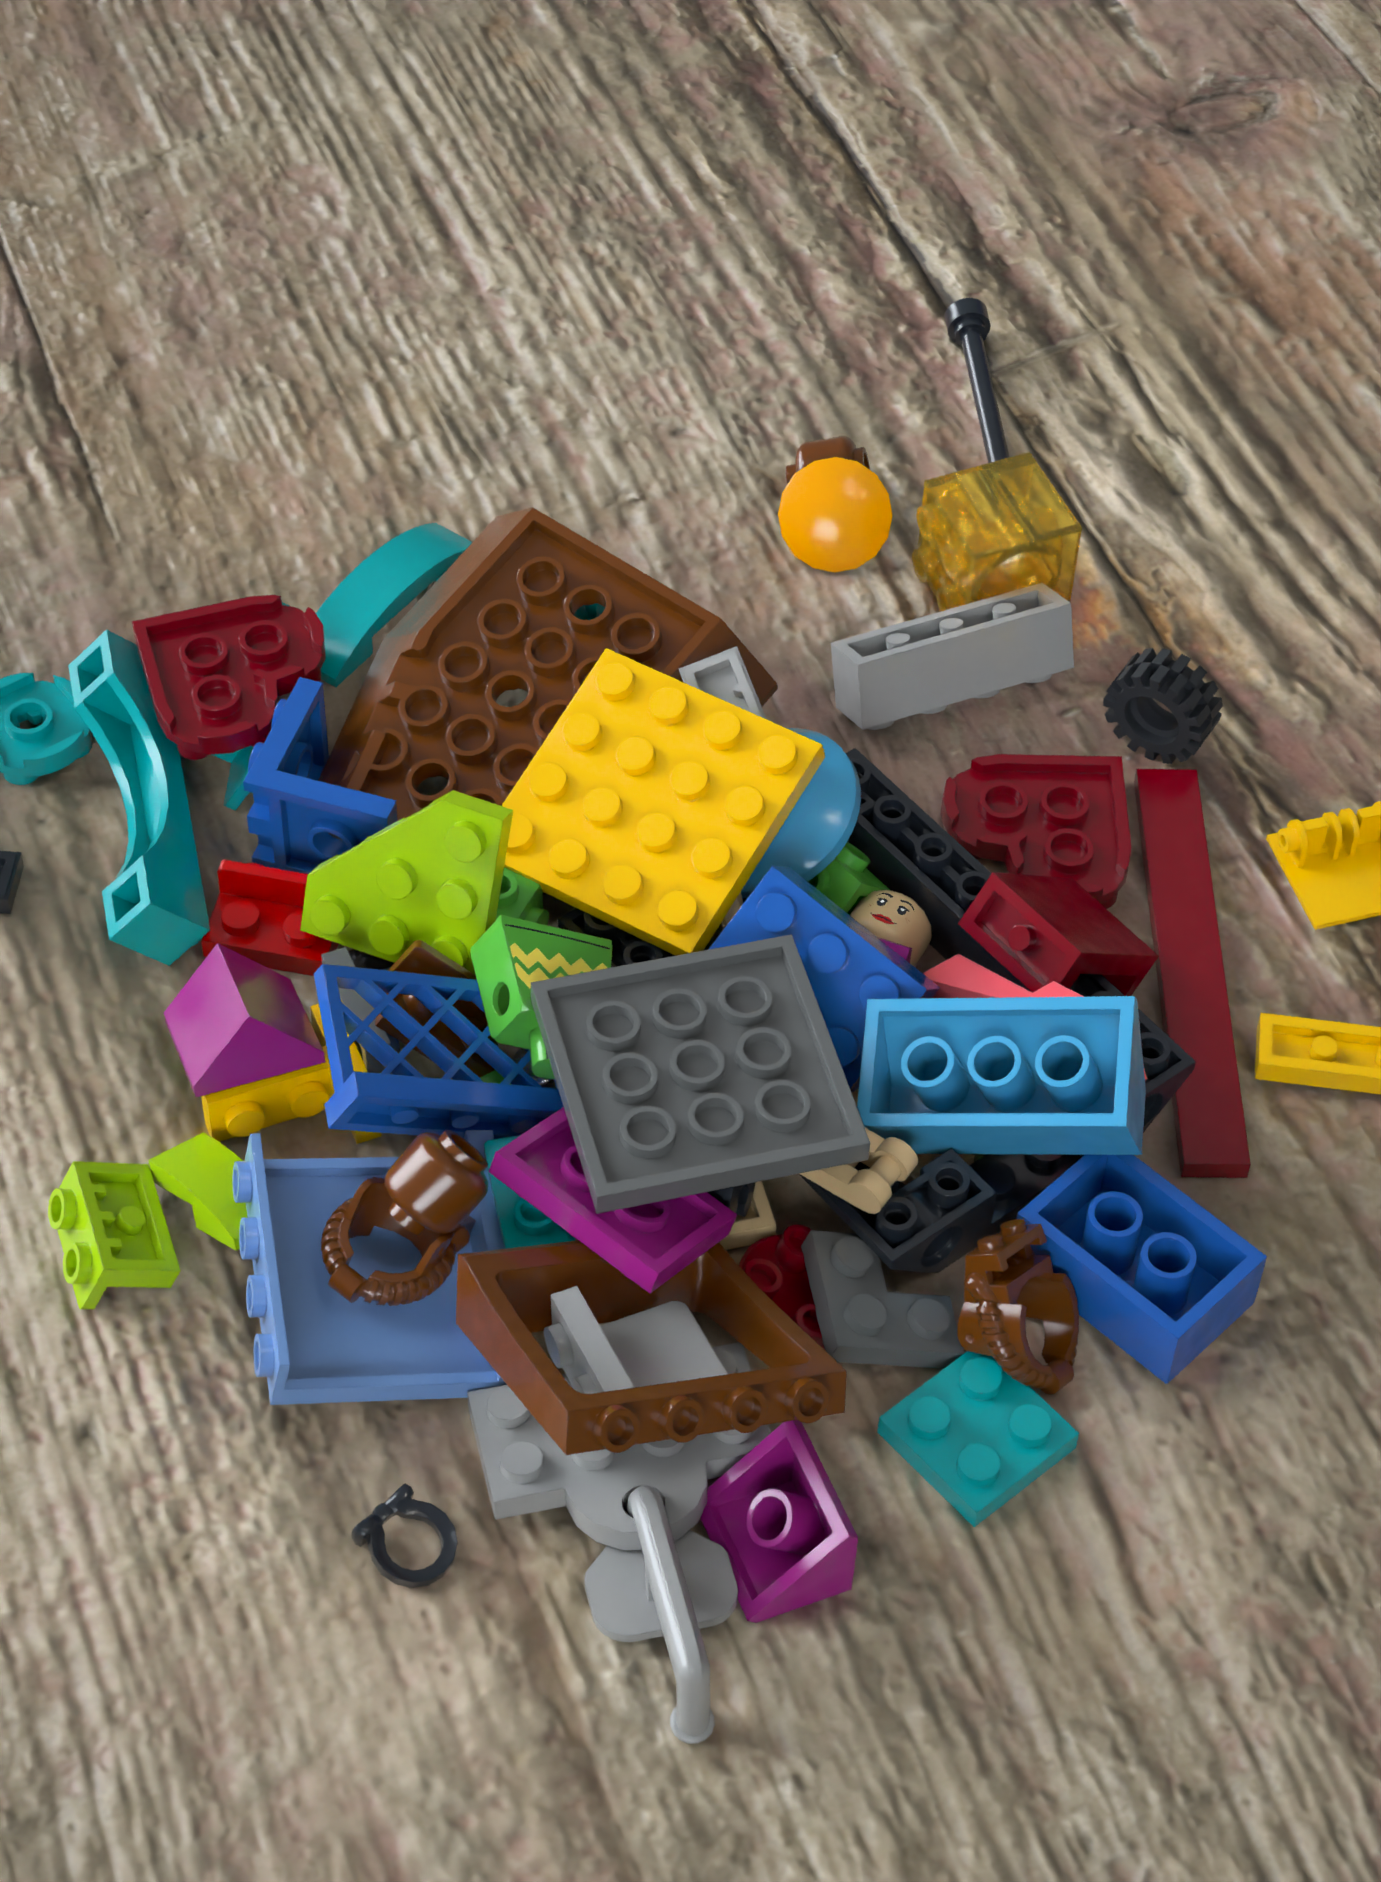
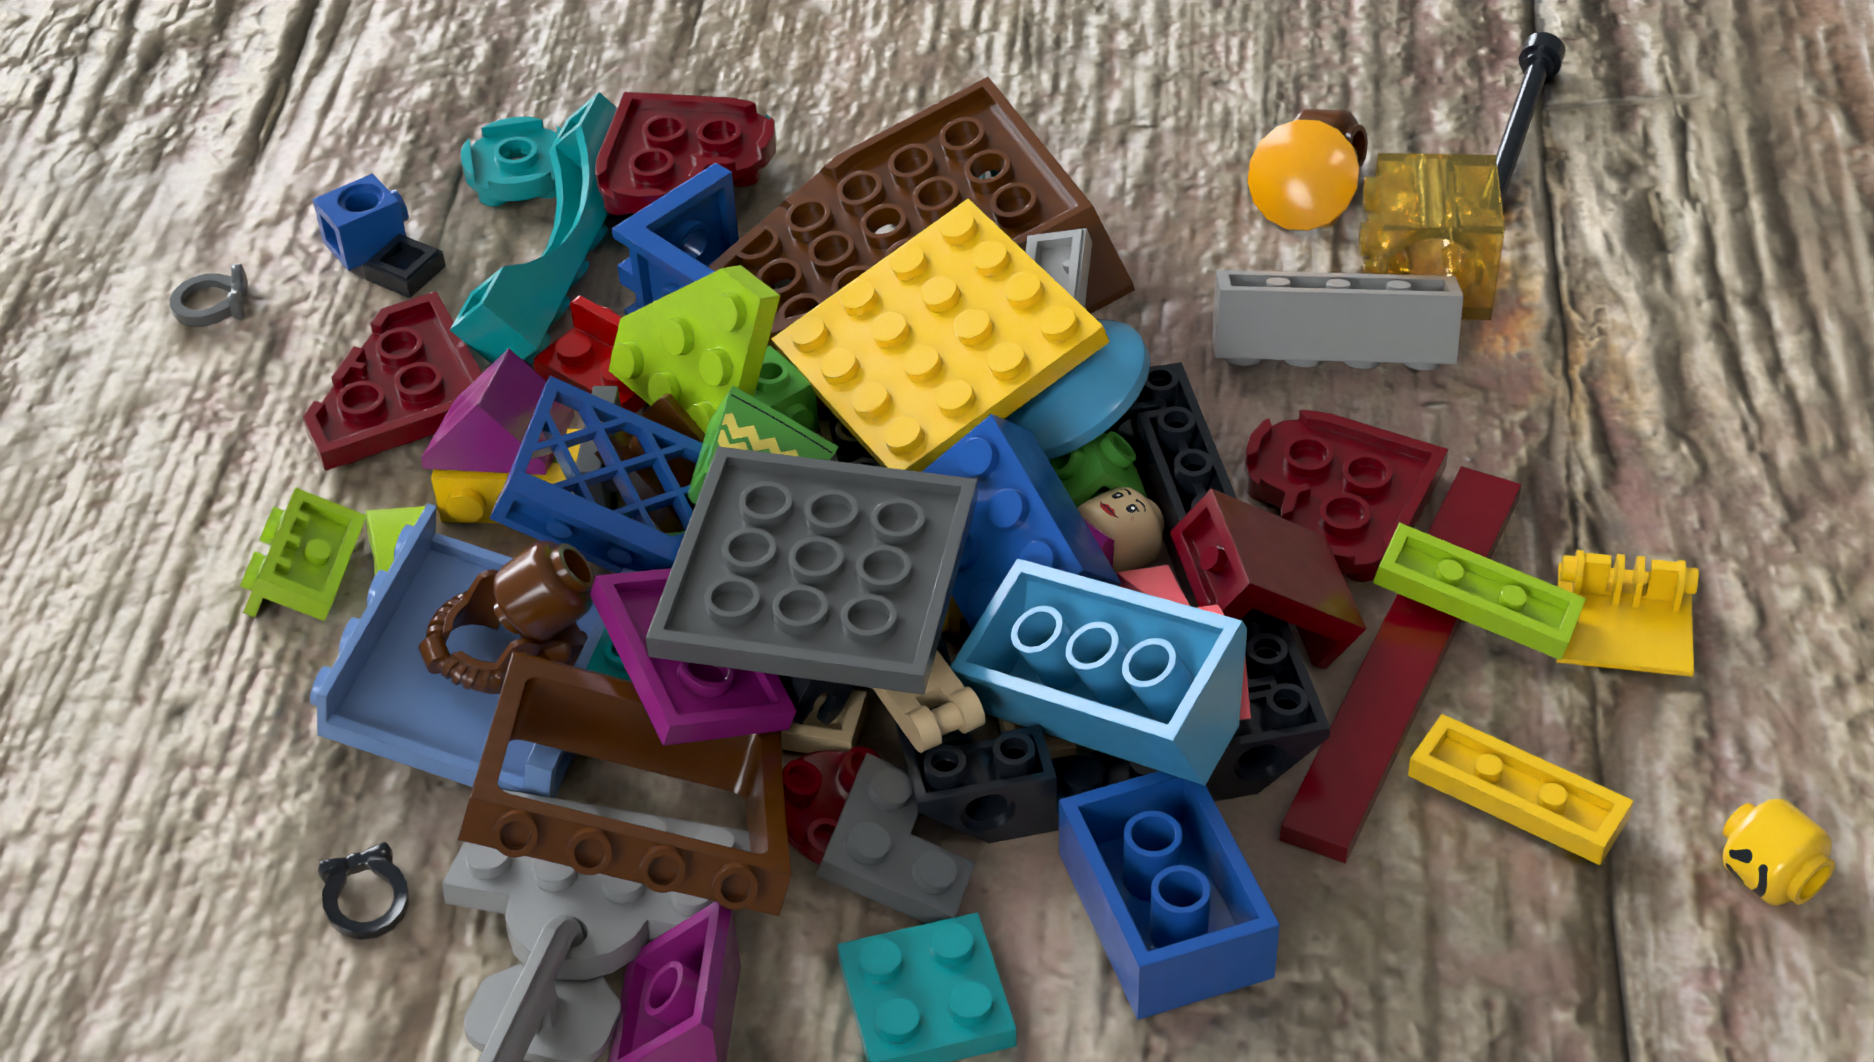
camera: 30 degrees right, 5 degrees down
teal slope [316,523,472,688] -> none
light grey bracket [544,1286,728,1452] -> none
reddish brown piece [957,1219,1079,1395] -> none
black tyre [1103,648,1223,764] -> none
none -> dark red plate [302,291,482,471]
none -> lime plate [1373,523,1586,660]

